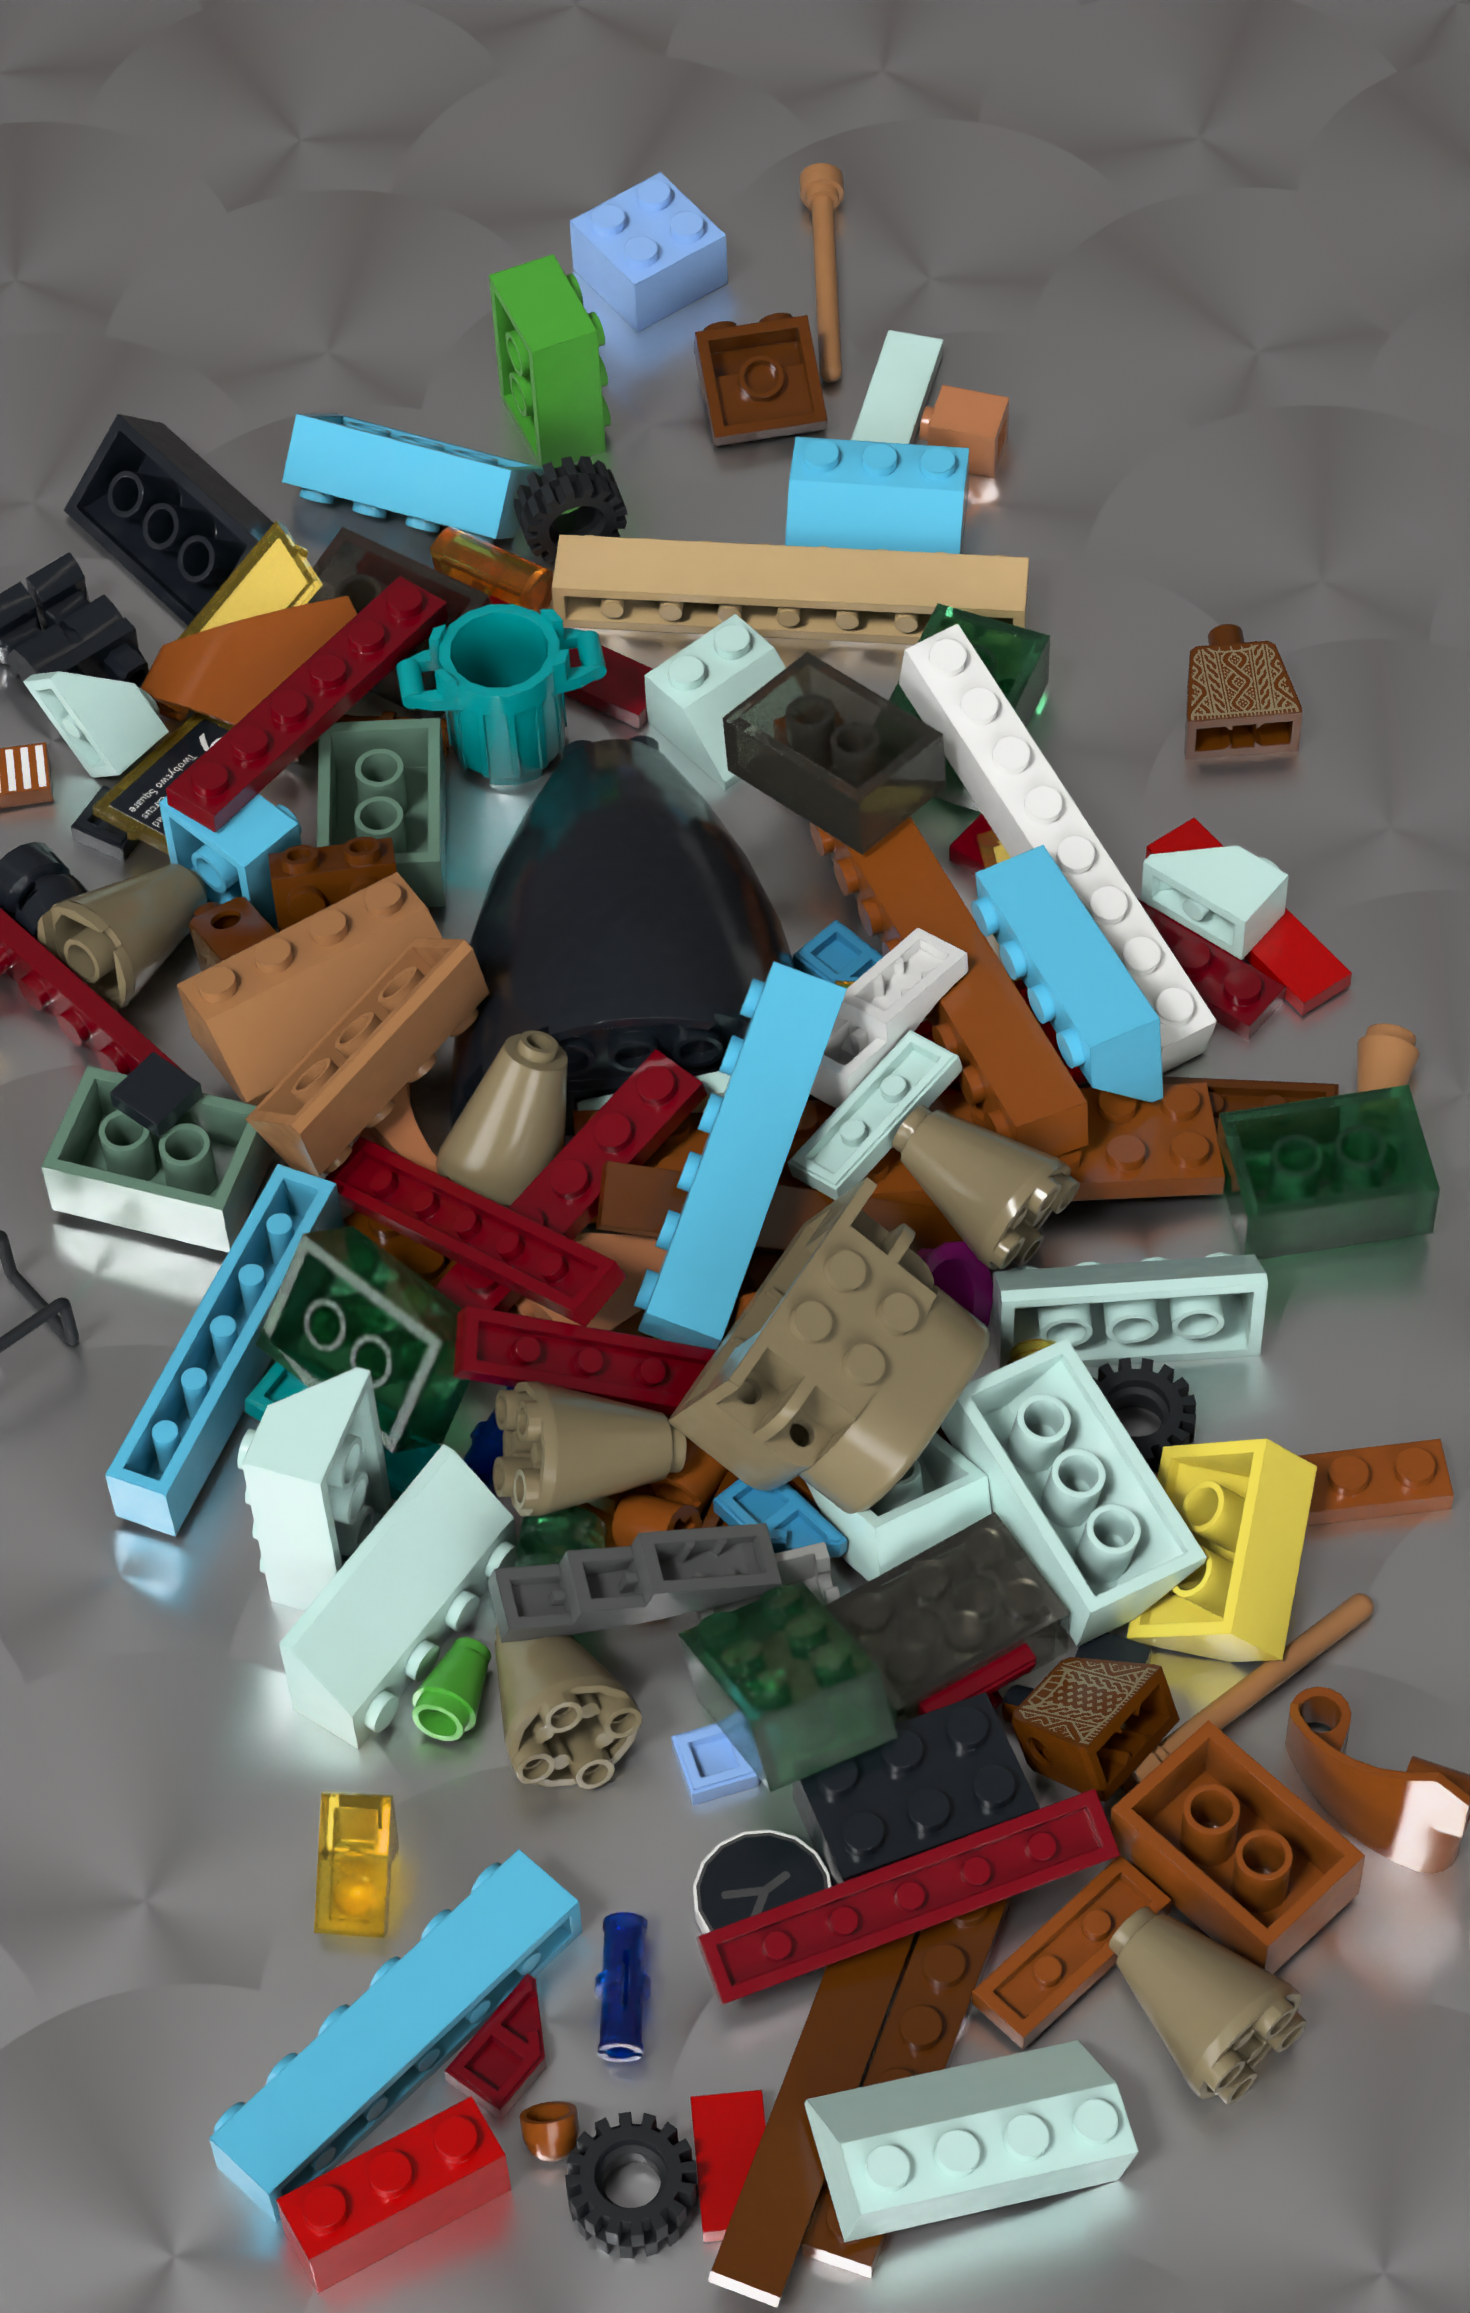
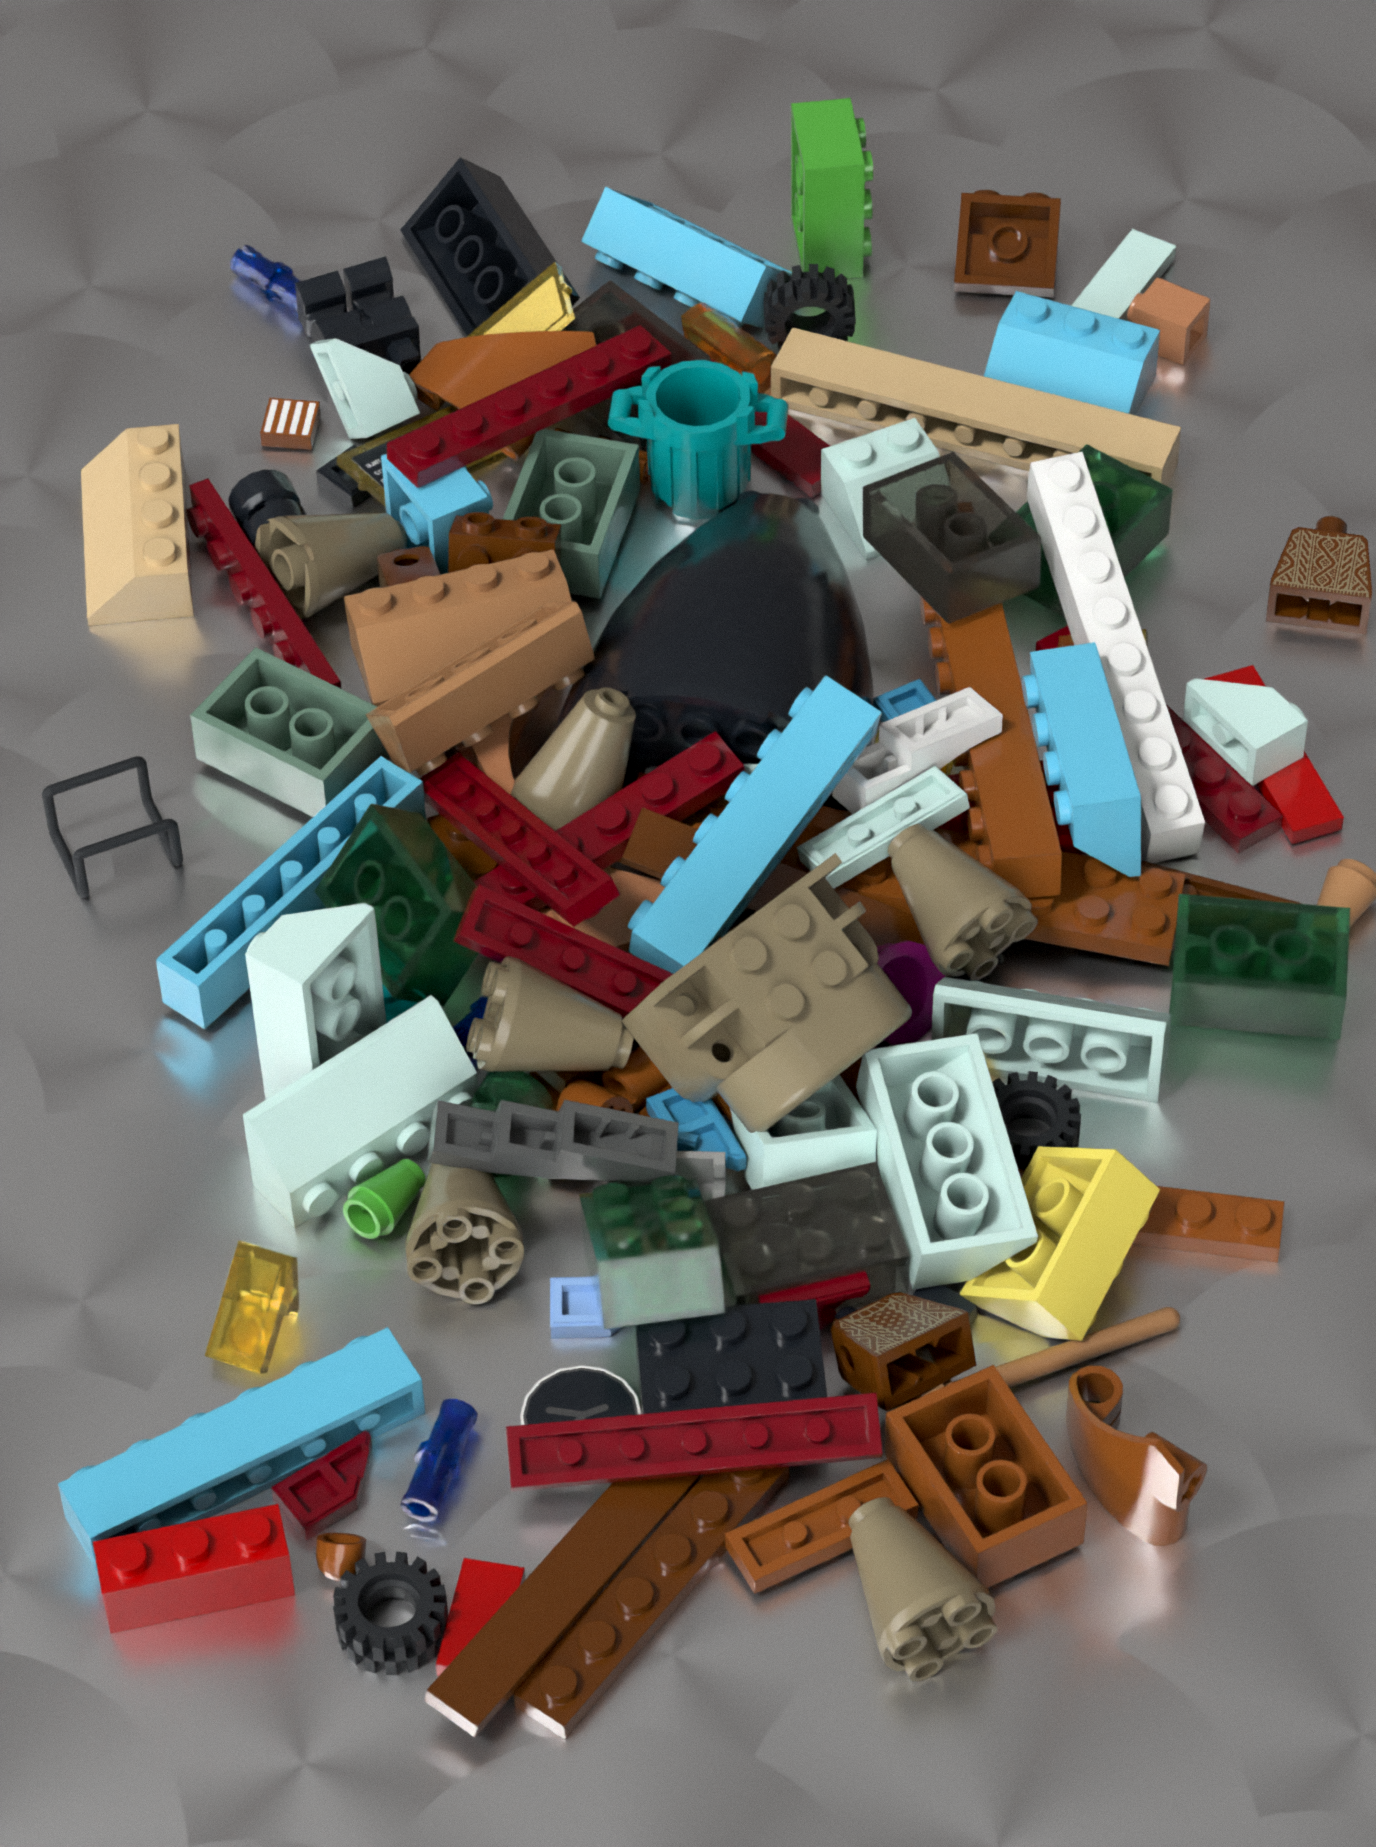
camera: 15 degrees right, 5 degrees down
black tile [110,1052,203,1138] -> none
light blue brick [569,172,728,333] -> none
medium nougat piece [799,163,844,383] -> none
light aqua slope [804,2040,1139,2243] -> none

